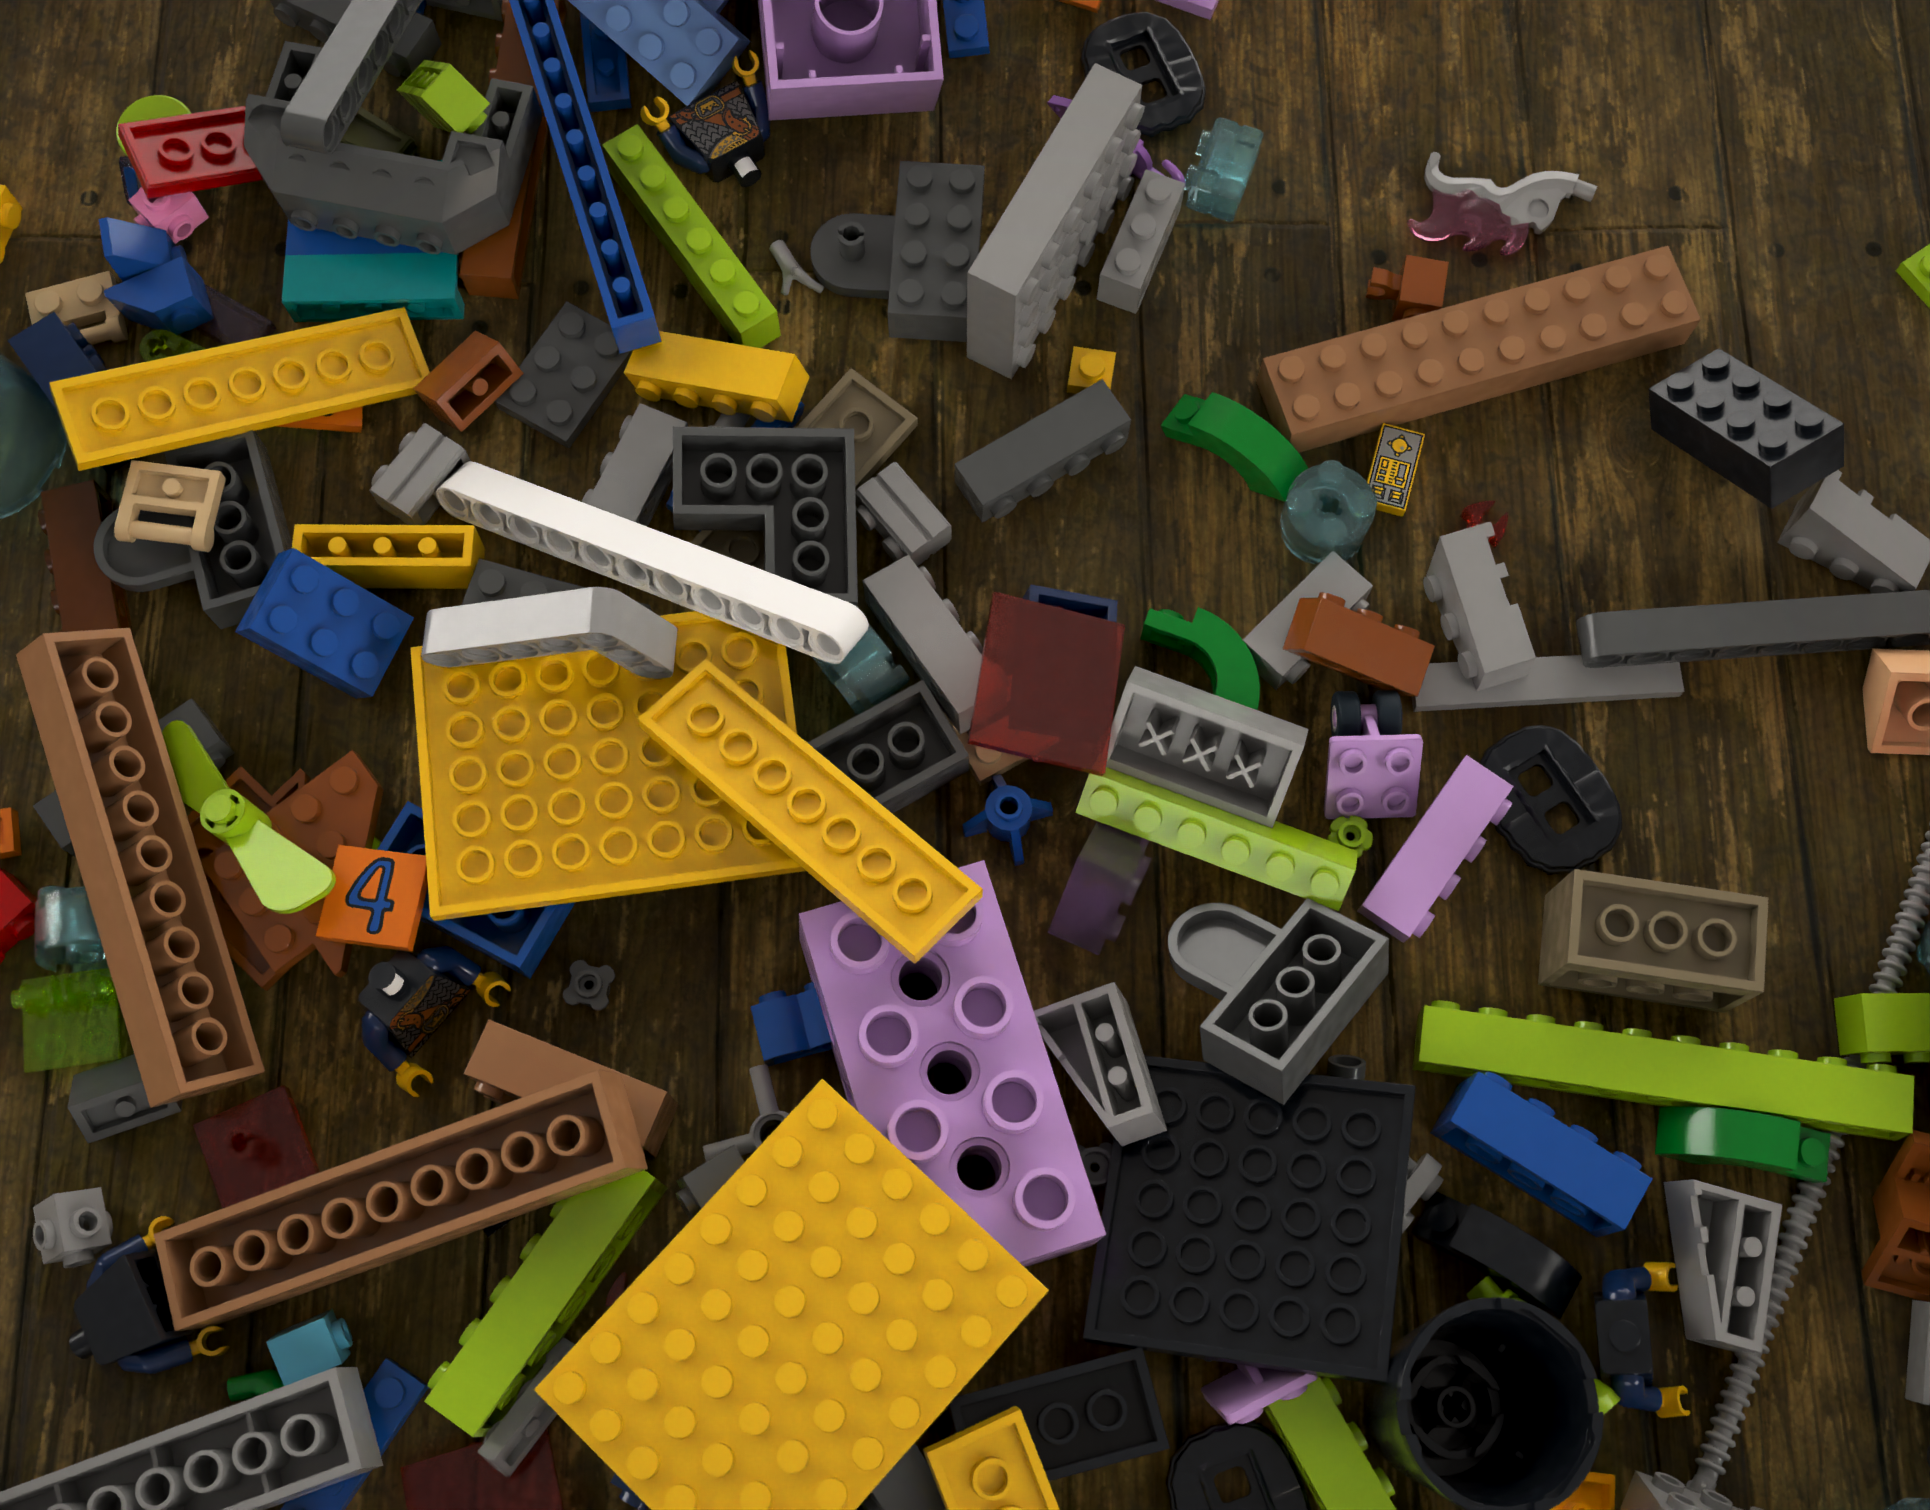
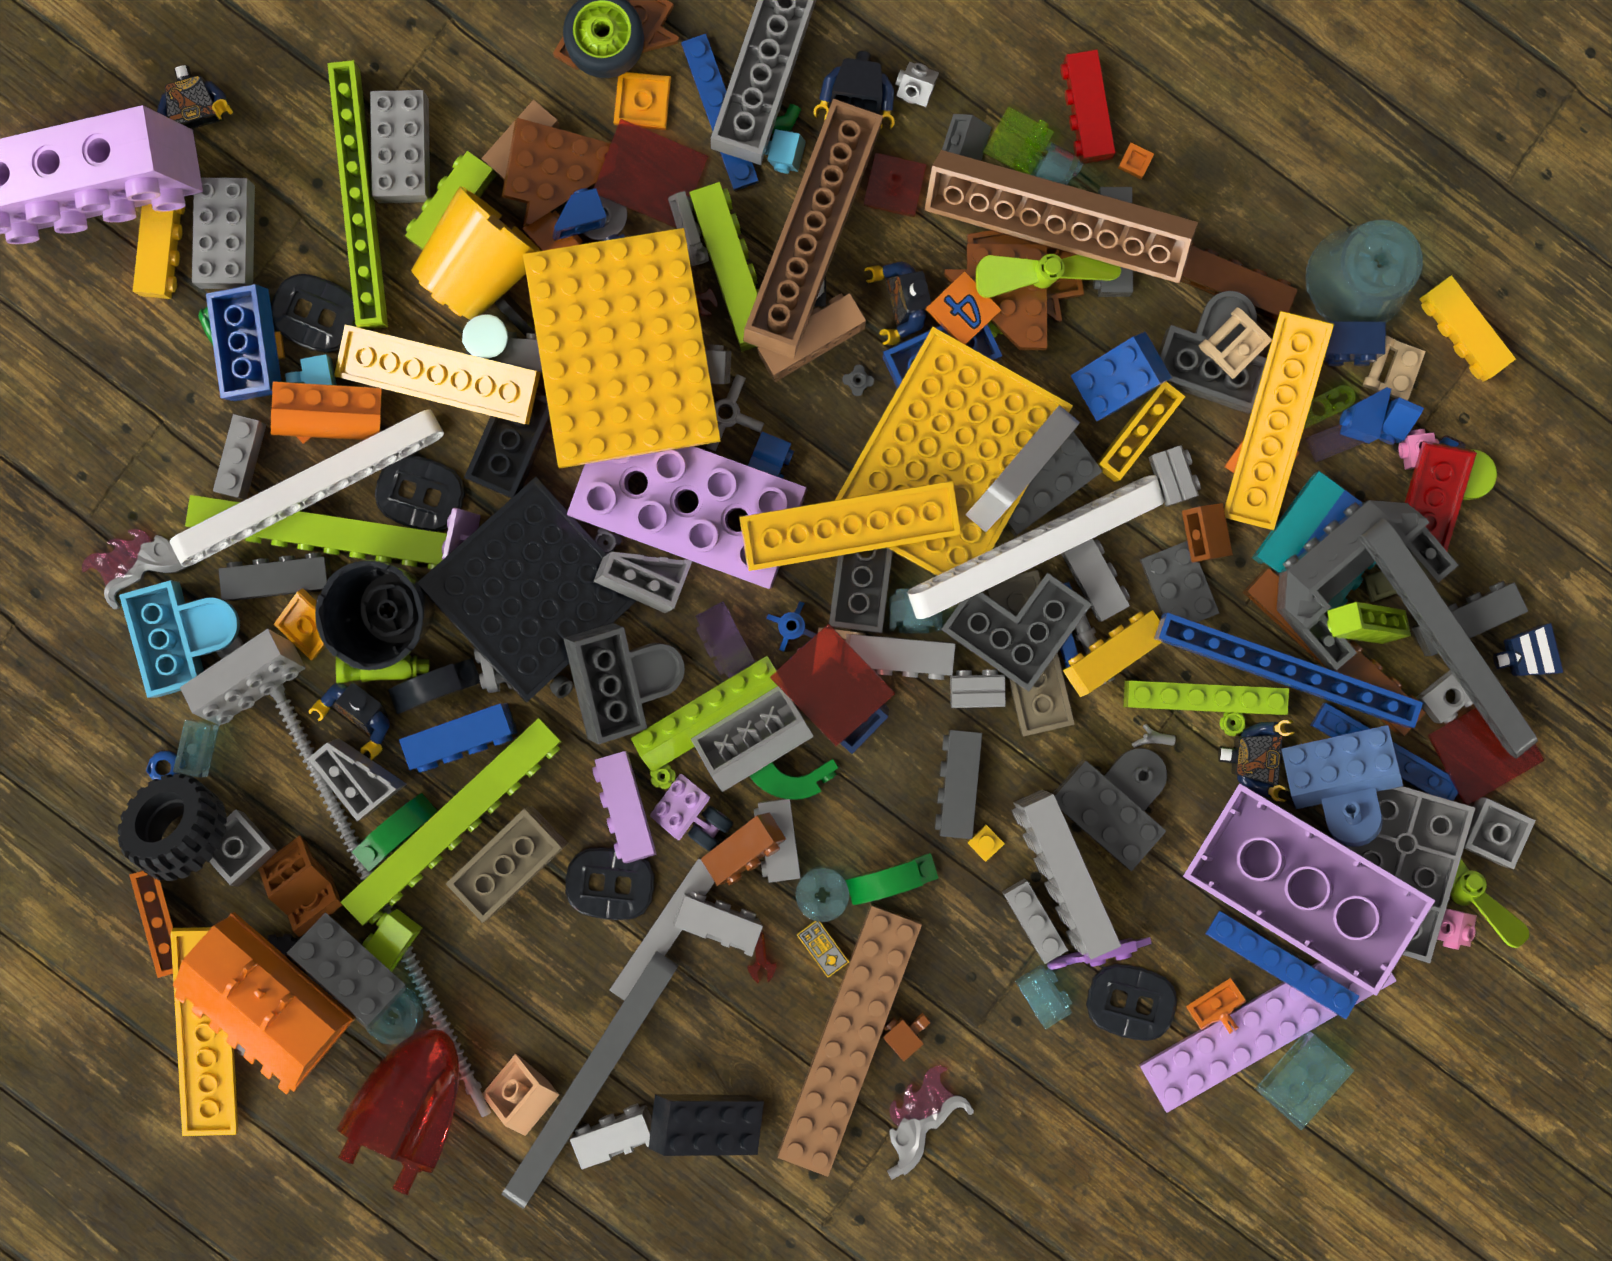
camera: 130 degrees right, 15 degrees up
none -> lime plate [1219,712,1246,736]

